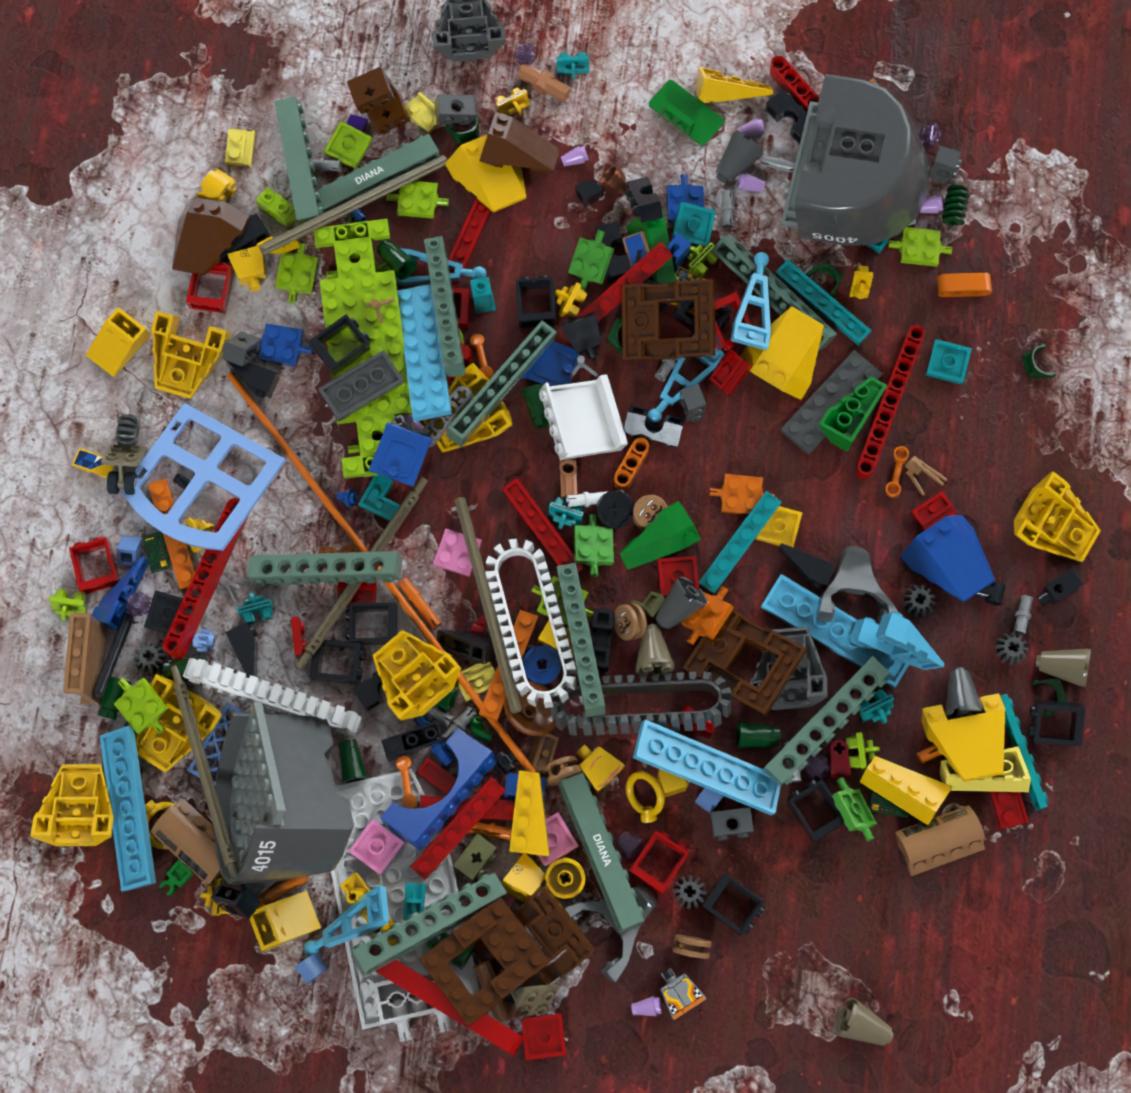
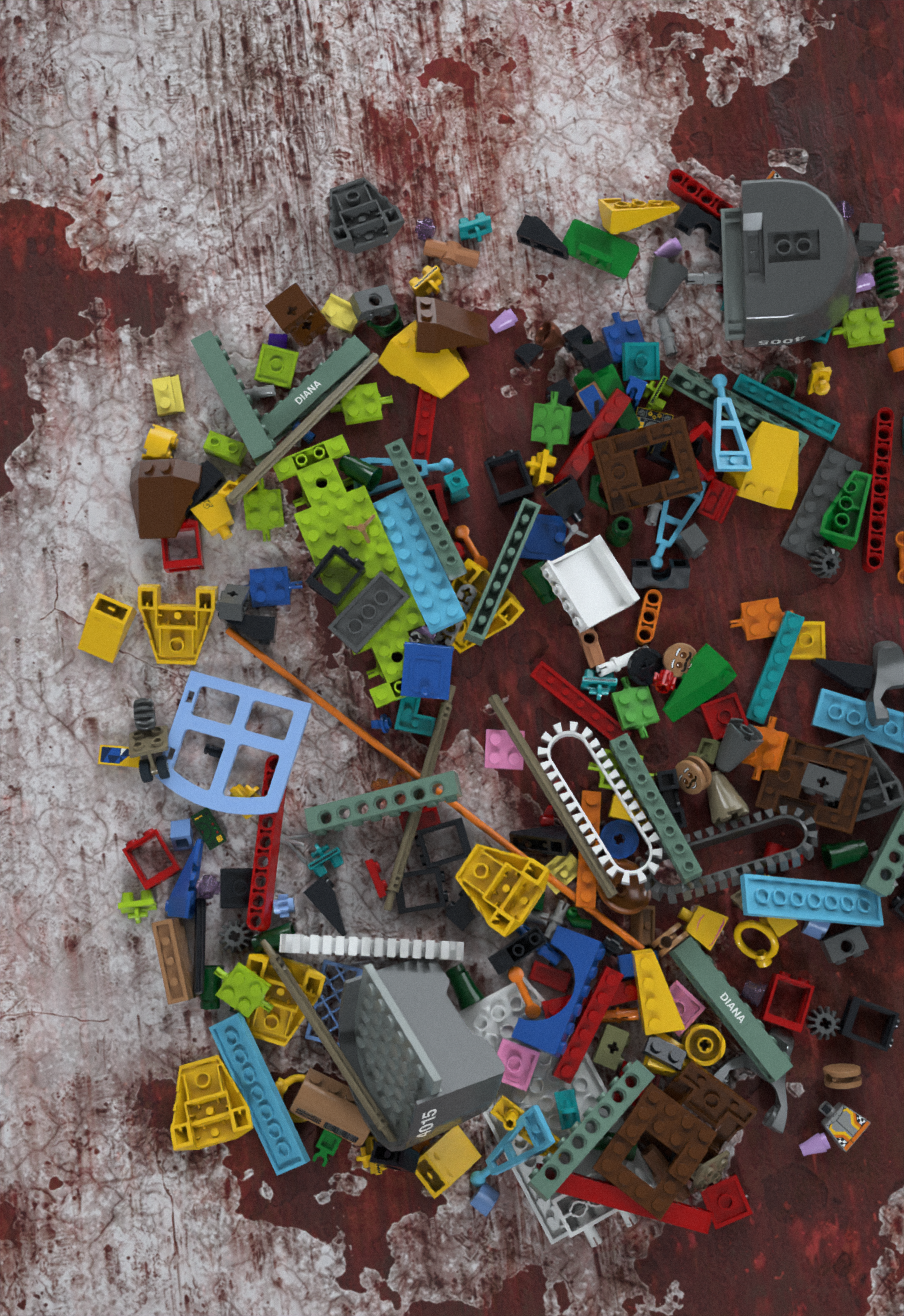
camera: 20 degrees left, 5 degrees up
orange plate [148,478,196,590] -> none
orange pin [398,577,442,630] -> none
lavender cone [737,173,765,192] -> none
none -> black slope [516,215,569,261]
none -> dark green plant [605,516,633,547]
none -> plate [642,1034,687,1072]
none -> red gear [652,669,677,693]
none -> dark grey brick [800,763,847,802]
none -> dark grey gear [808,546,842,578]

